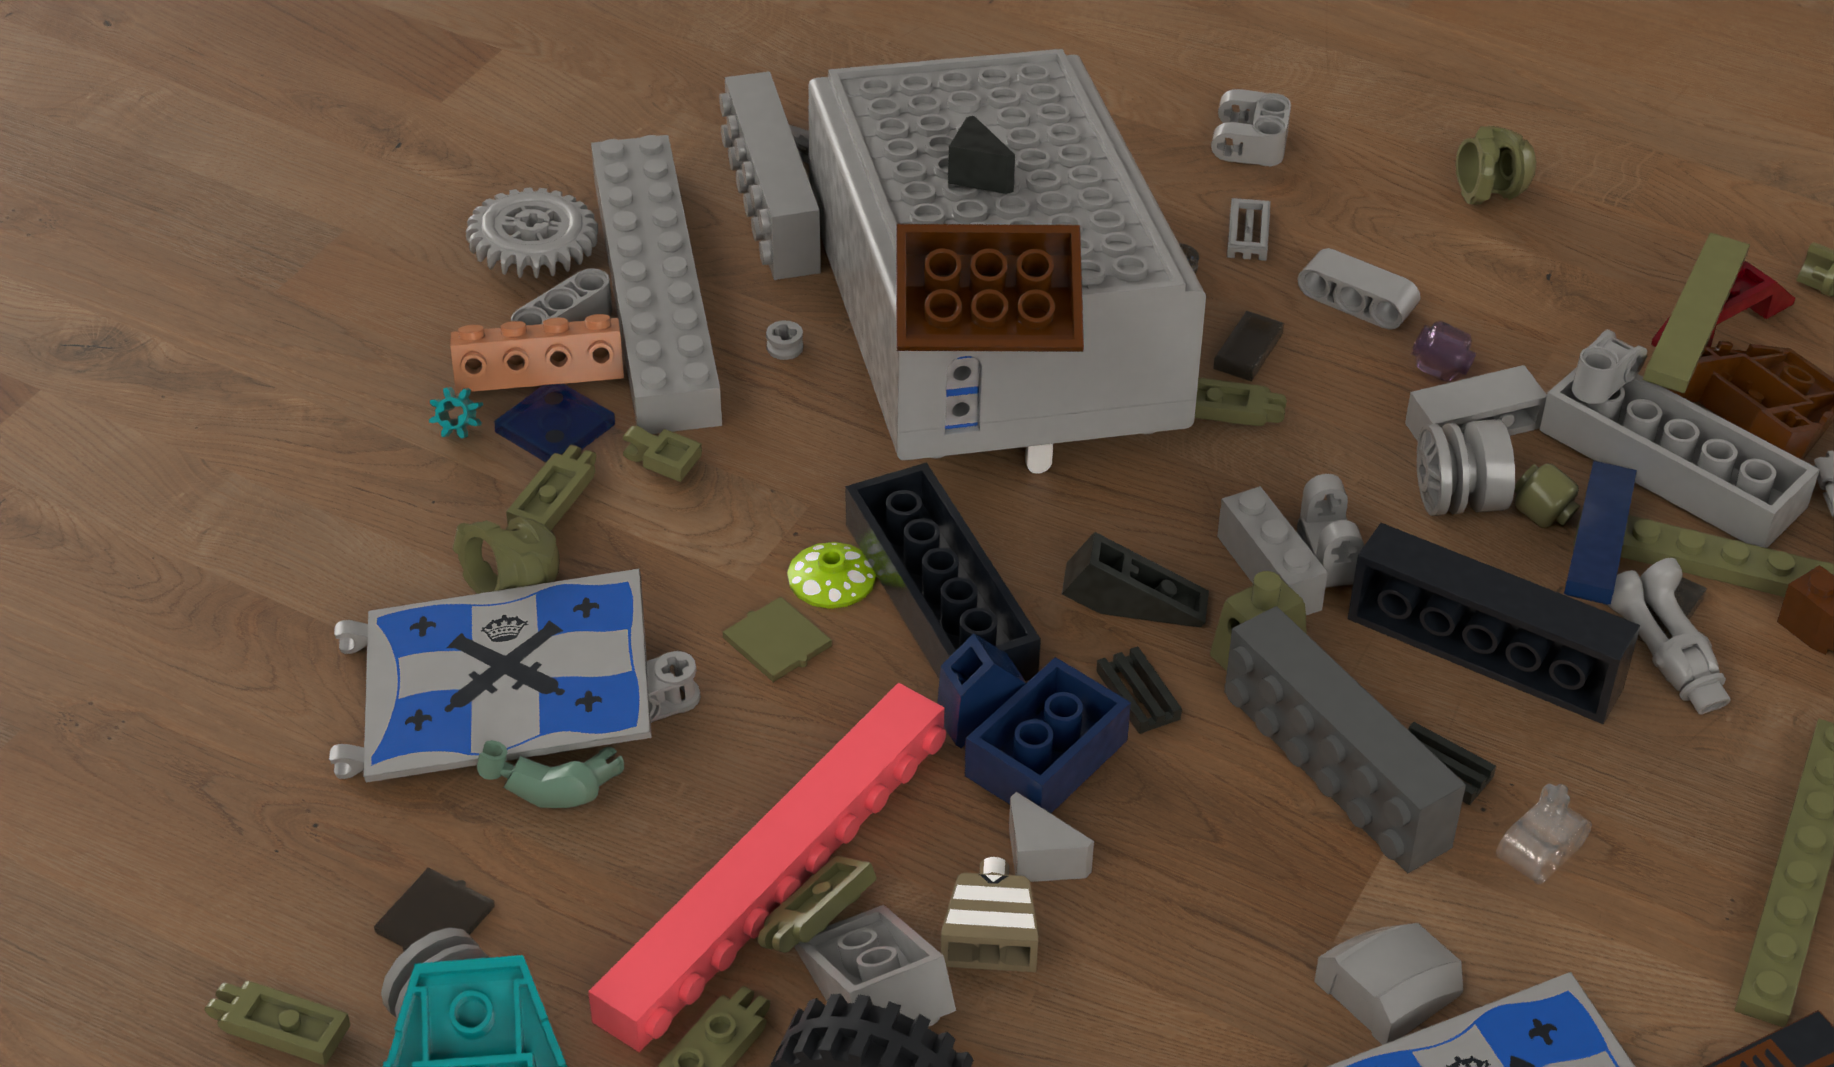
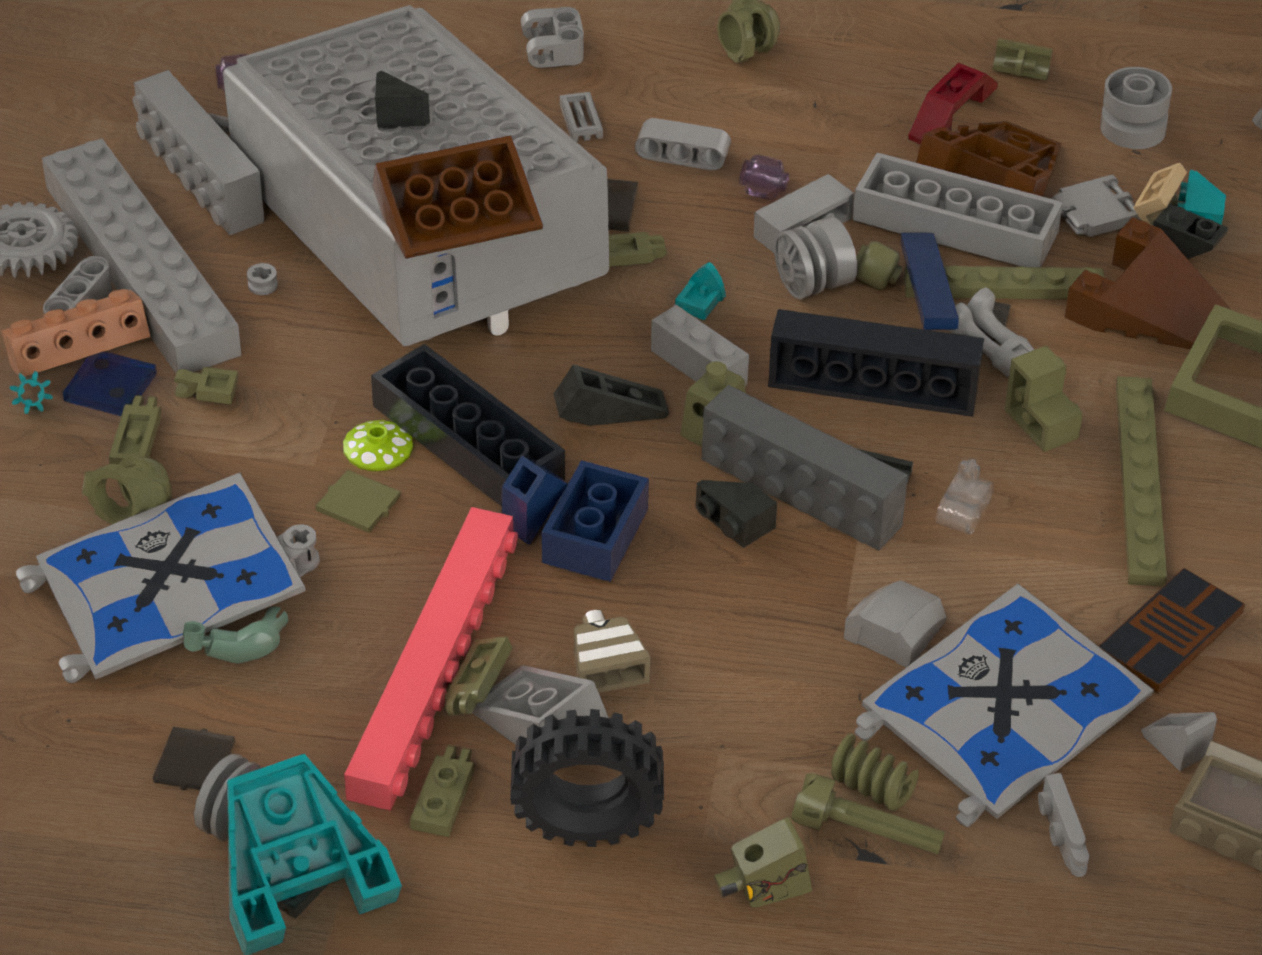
camera: 20 degrees left, 0 degrees up
olive hinge [205,981,351,1066] -> none
light grey slope [1009,792,1094,882] -> none
pearl dark grey tile [1096,646,1182,734] -> none
light grey piece [1297,474,1364,588] -> none
light grey piece [1572,329,1647,404] -> none
olive tile [1643,232,1750,393] -> none
none -> teal tile [675,262,726,320]
none -> pearl dark grey slope [695,480,777,548]
none -> olive brick [1005,346,1083,452]

